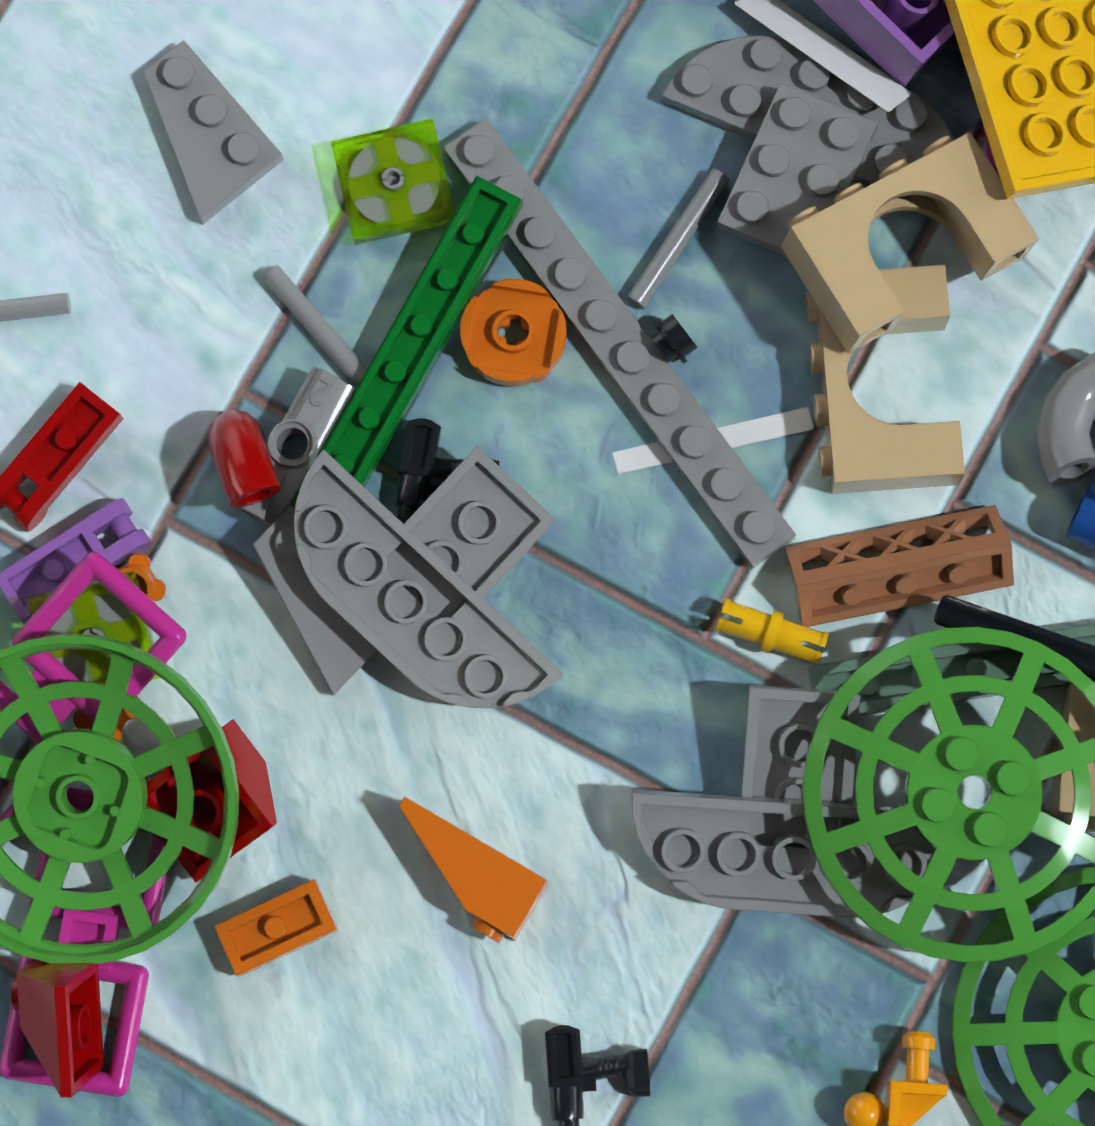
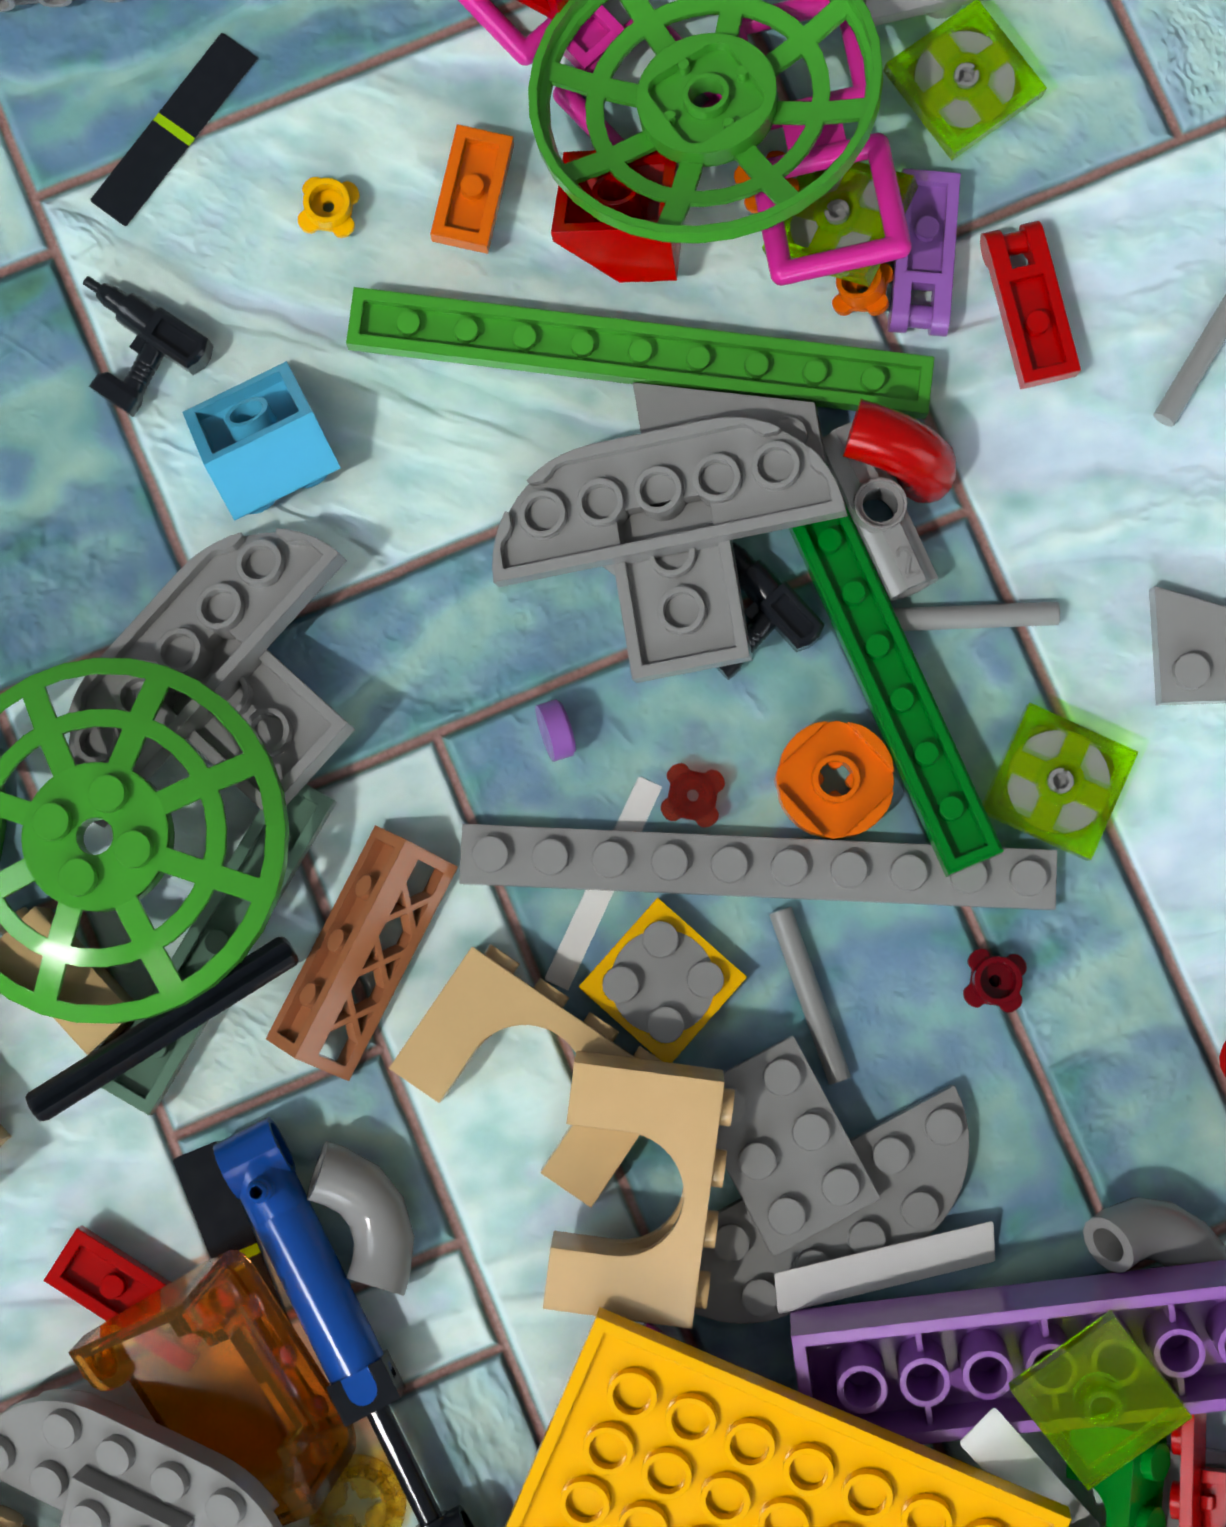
camera: 115 degrees right, 5 degrees up
orange slope [399,797,548,943] -> none
black plate [650,314,697,363] -> none
yellow pin [715,598,829,665] -> none
none -> medium azure slope [182,361,341,521]
none -> yellow plate [298,177,360,238]
none -> bright green plate [346,287,934,419]
none -> medium lavender tile [535,699,576,762]
none -> light grey piece [578,897,747,1063]
none -> clear red plate [660,763,725,828]
none -> dark red plate [963,949,1027,1013]

